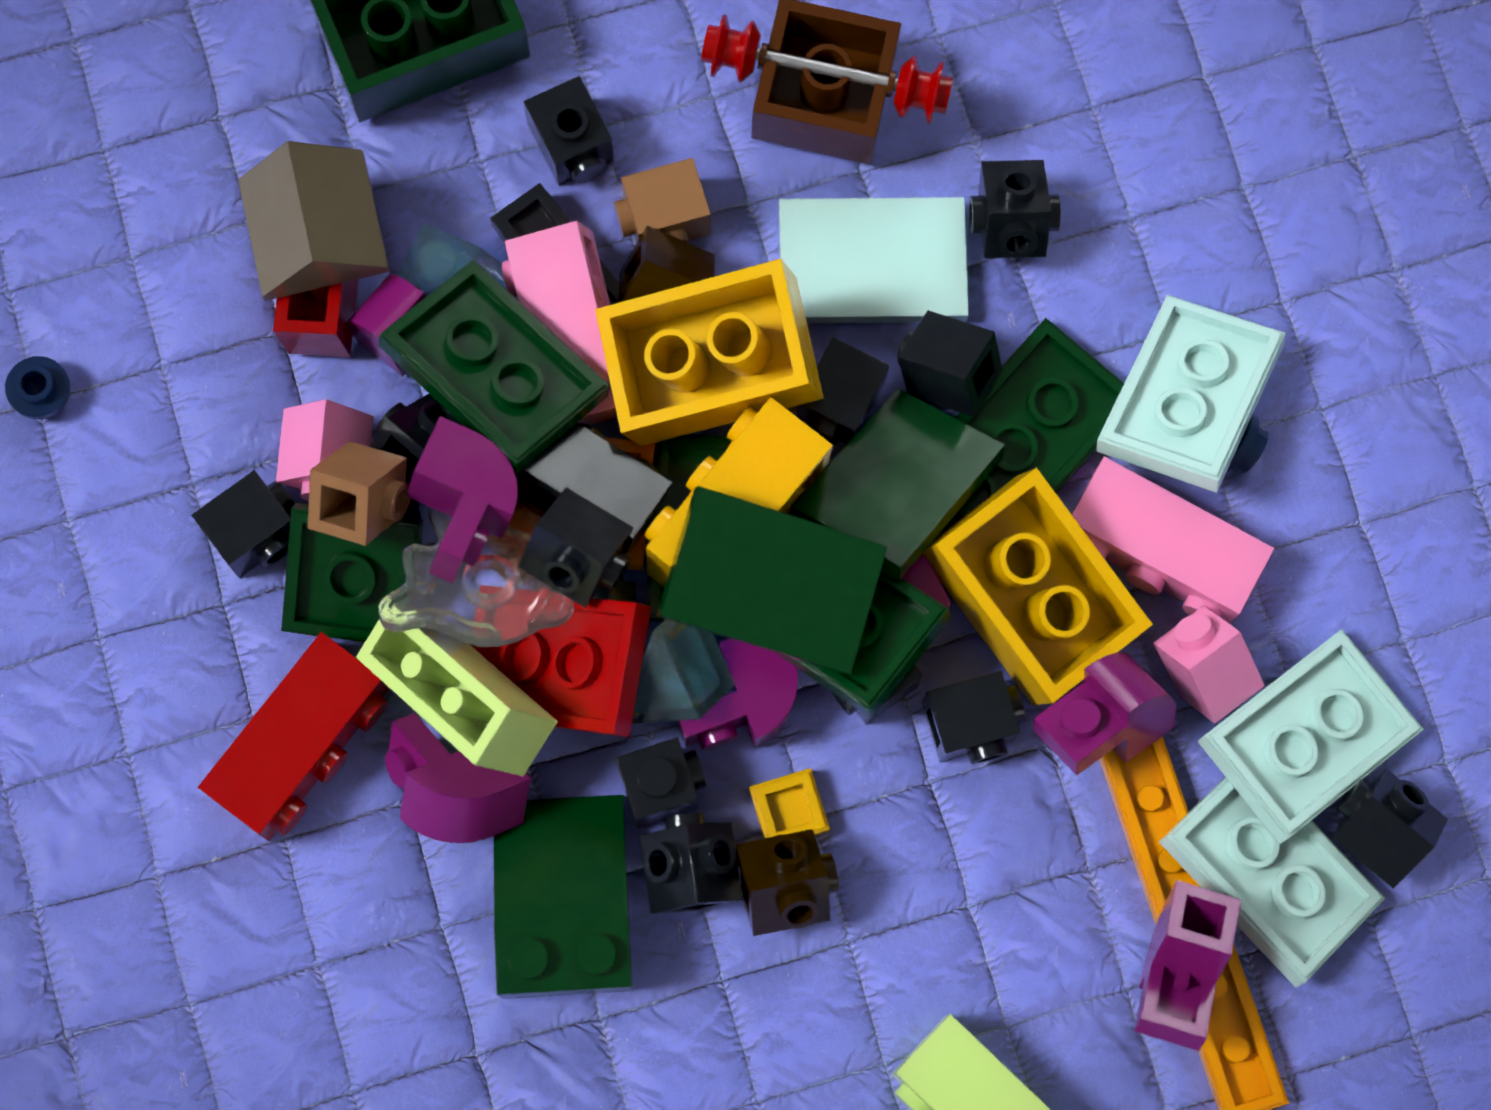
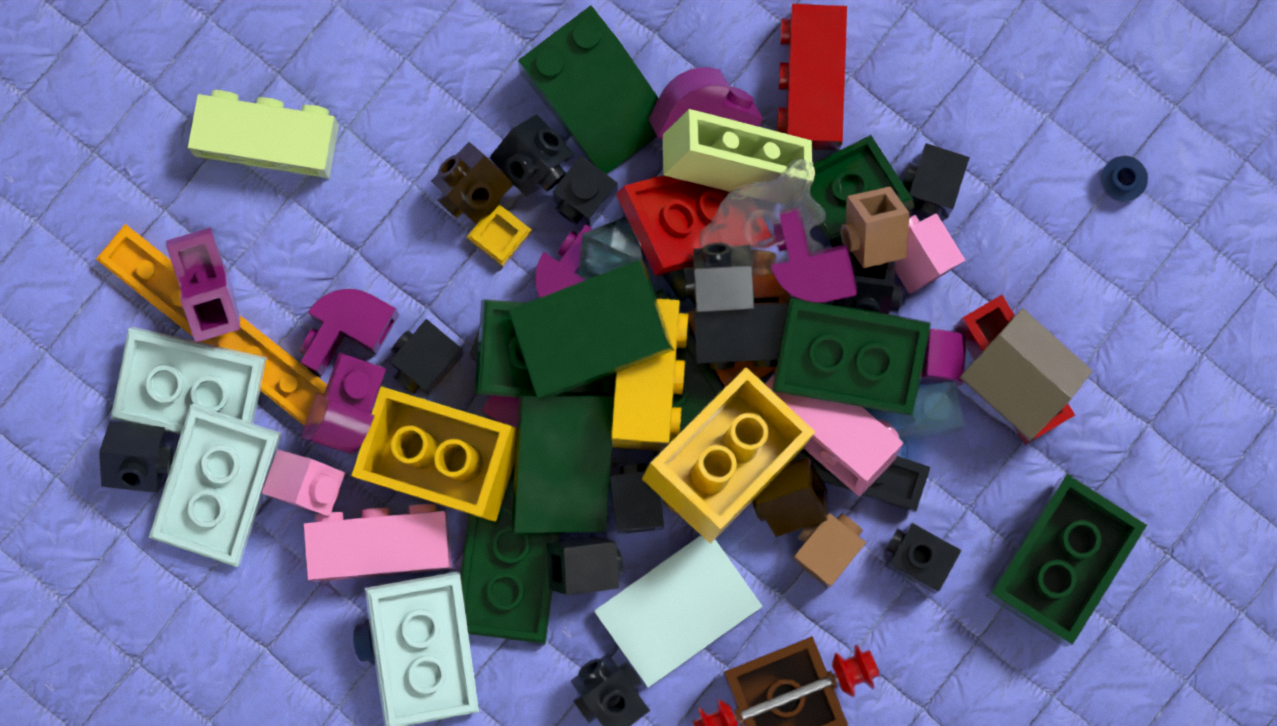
camera: 150 degrees right, 5 degrees up
none -> magenta brick [300,289,399,377]

